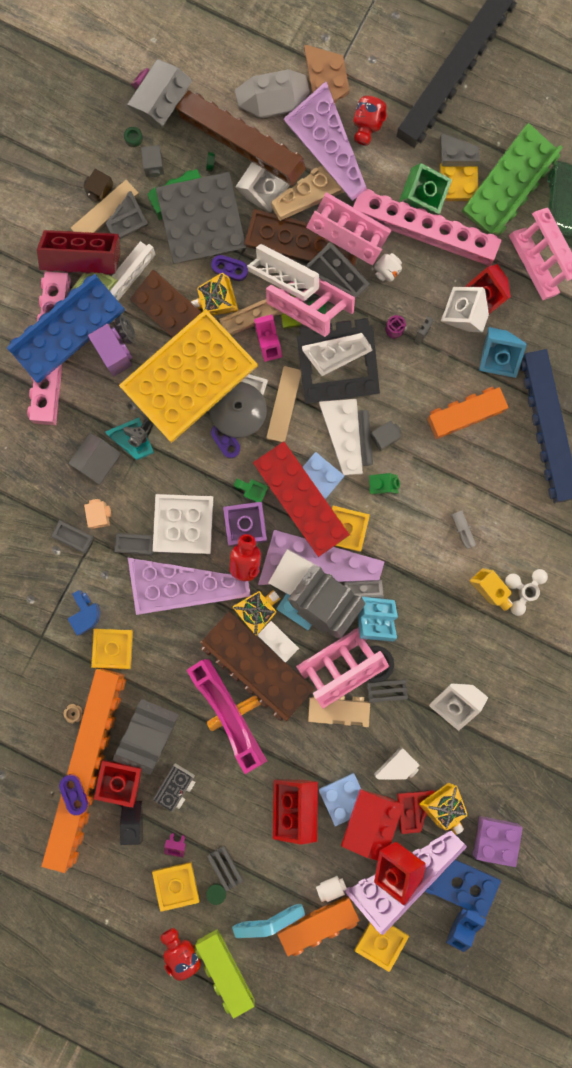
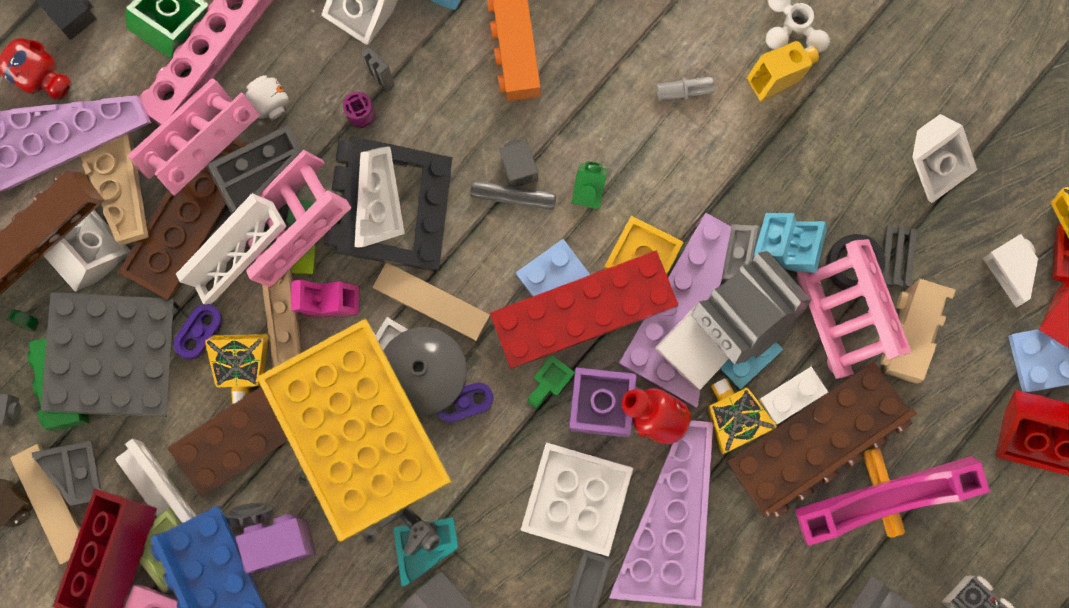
camera: 70 degrees left, 5 degrees down
white wing [319,399,363,476] -> none

